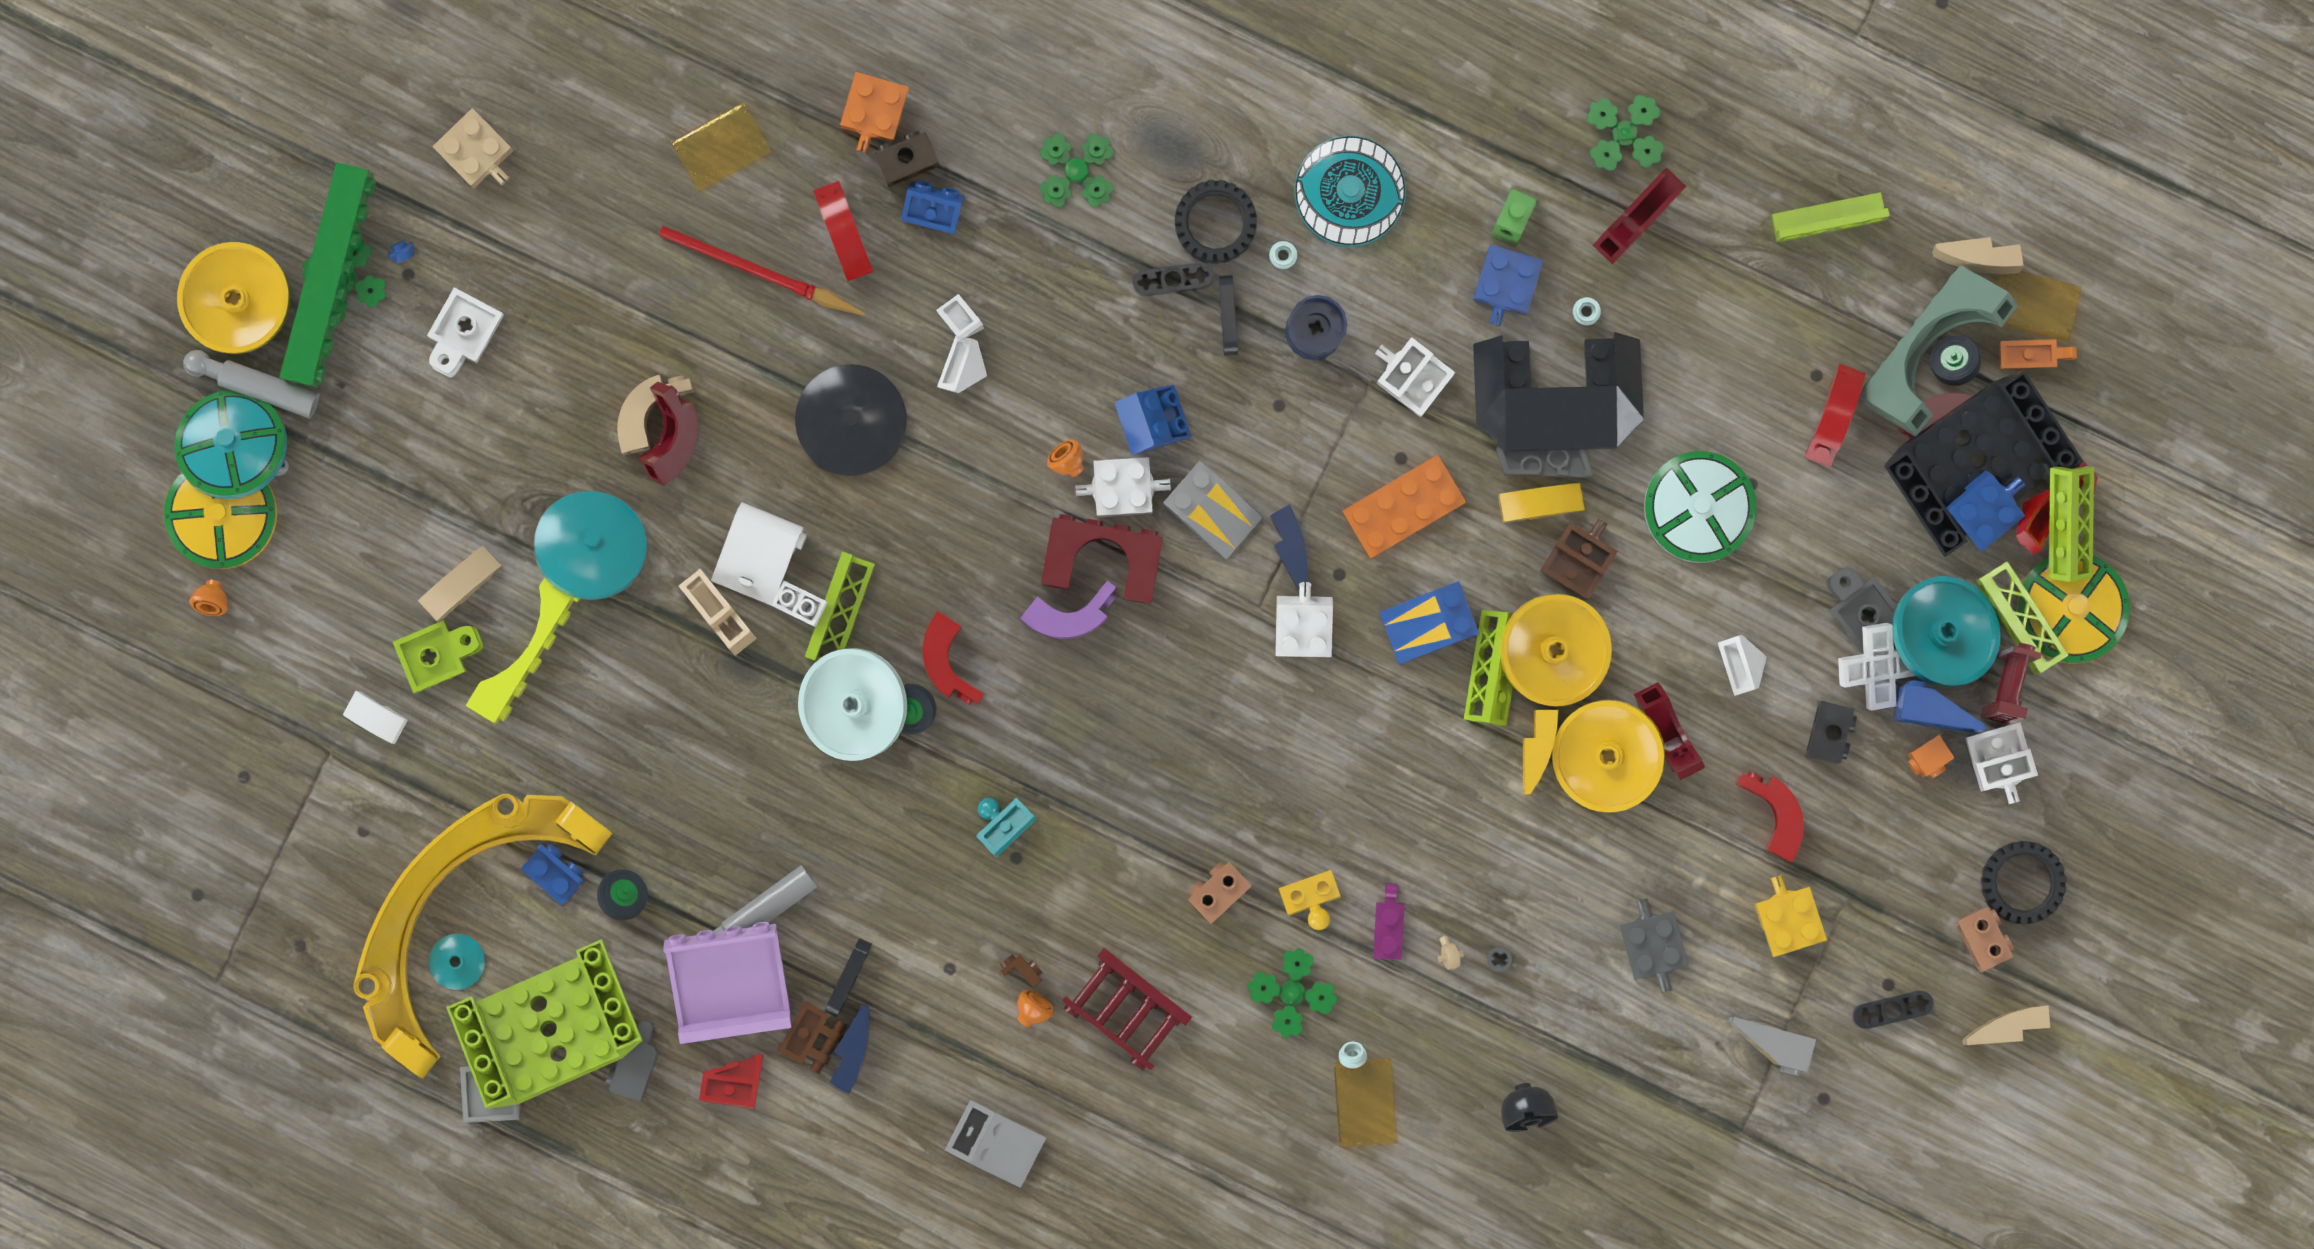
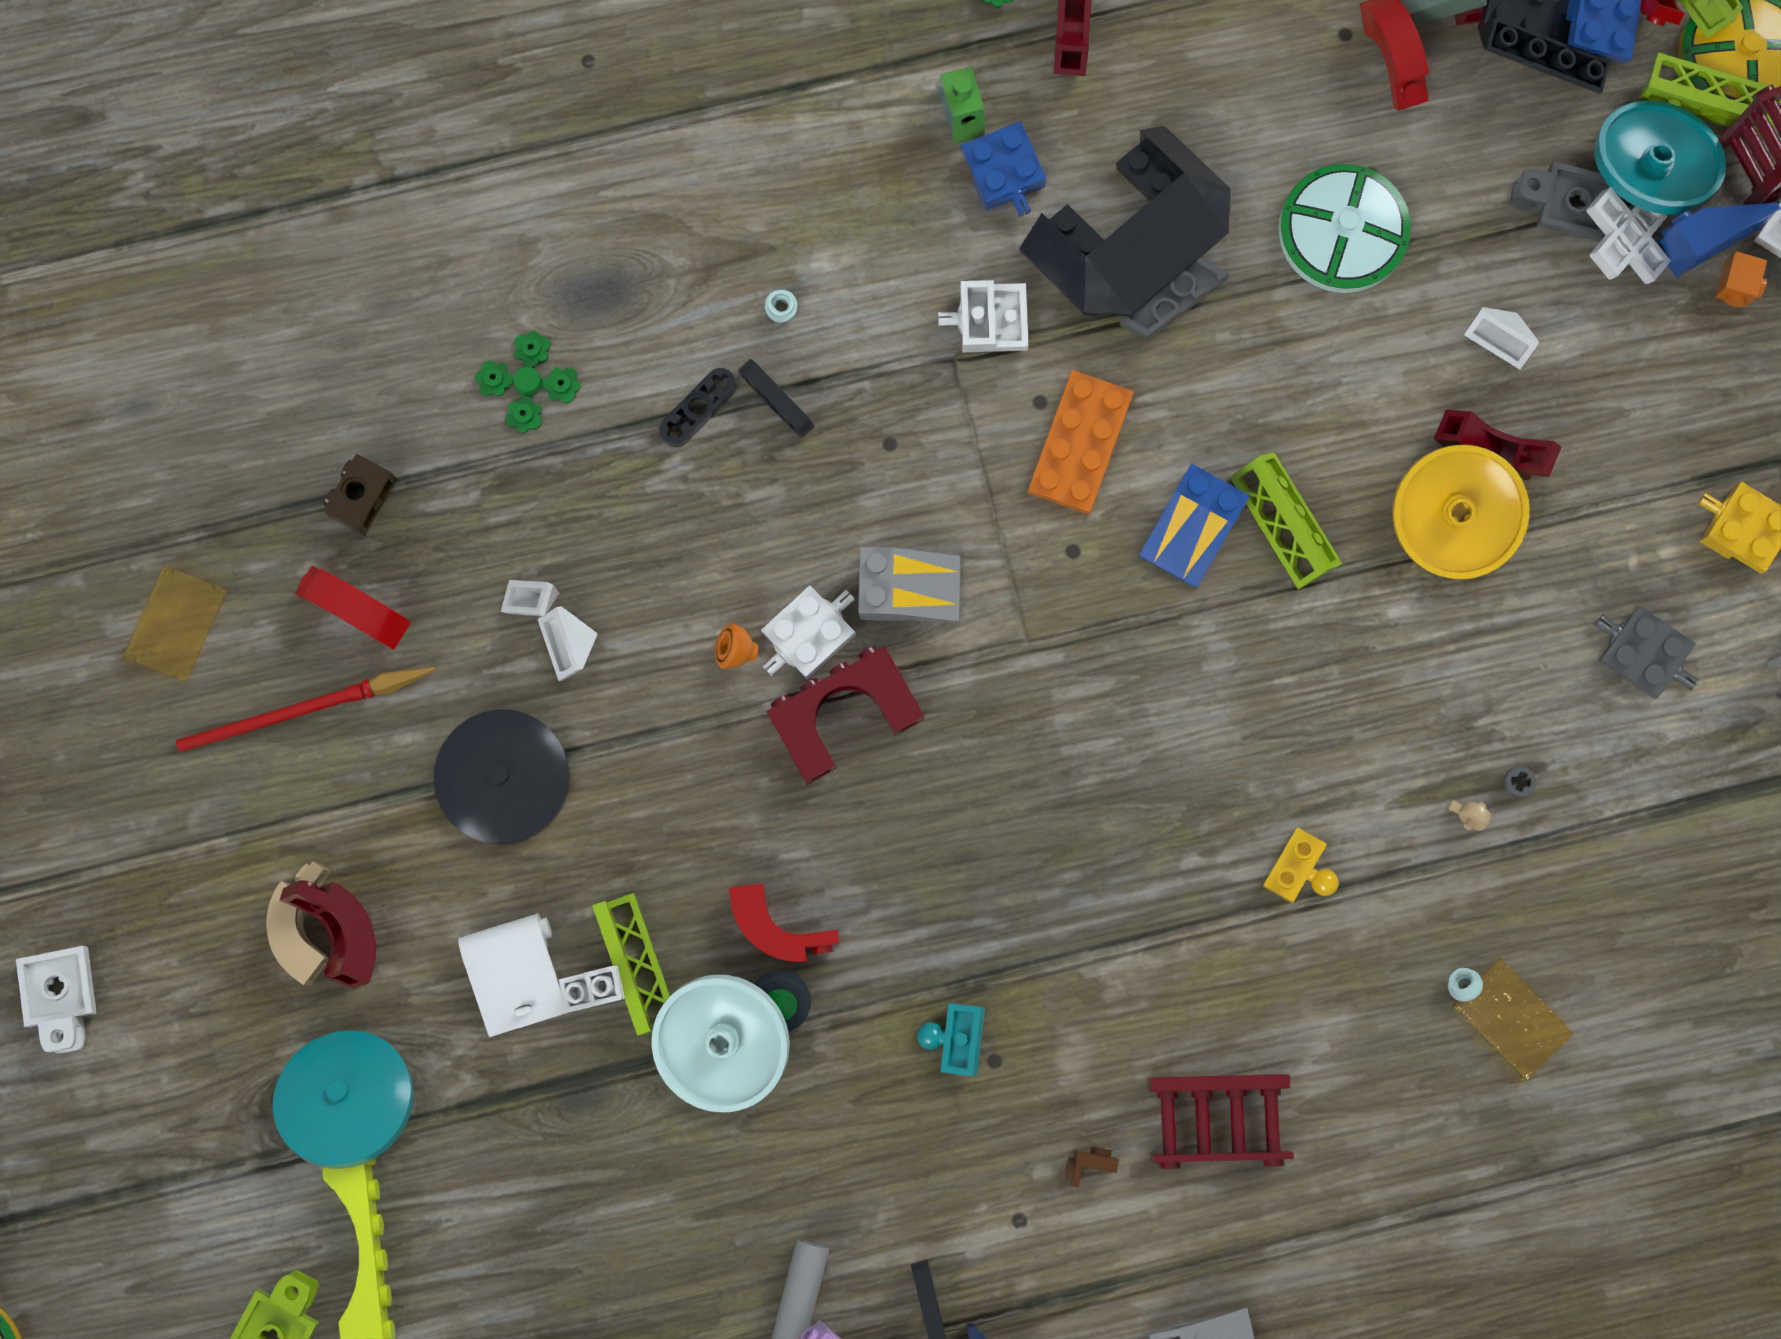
camera: 40 degrees left, 5 degrees down
tan slope [418,546,502,622] -> none
tan slope [679,569,757,656] -> none
orange plate [840,72,909,154] -> none
blue bracket [901,180,965,234] -> none
orange brick [1017,990,1054,1027] -> none
medium lavender arch [1020,580,1117,639] -> none
blue slope [1114,385,1192,455] -> none
black tyre [1175,180,1257,264] -> none
nougat brick [1188,862,1252,925] -> none
green plant [1248,948,1337,1038] -> none
dark blue slope [1270,504,1308,592] -> none
white plate [1276,582,1333,657] -> none
dark blue wheel [1285,295,1348,361] -> none
dish [1294,136,1406,247] -> none
magenta plate [1373,883,1404,960] -> none
yellow slope [1498,483,1585,523] -> none
yellow dish [1500,594,1612,706] -> none
black cylinder [1501,1083,1558,1132] -> none
yellow slope [1523,710,1558,795] -> none
reddish brown plate [1540,518,1618,600] -> none
light aqua plate [1573,297,1601,326] -> none
red arch [1735,771,1804,863] -> none
black brick [1805,701,1857,764] -> none

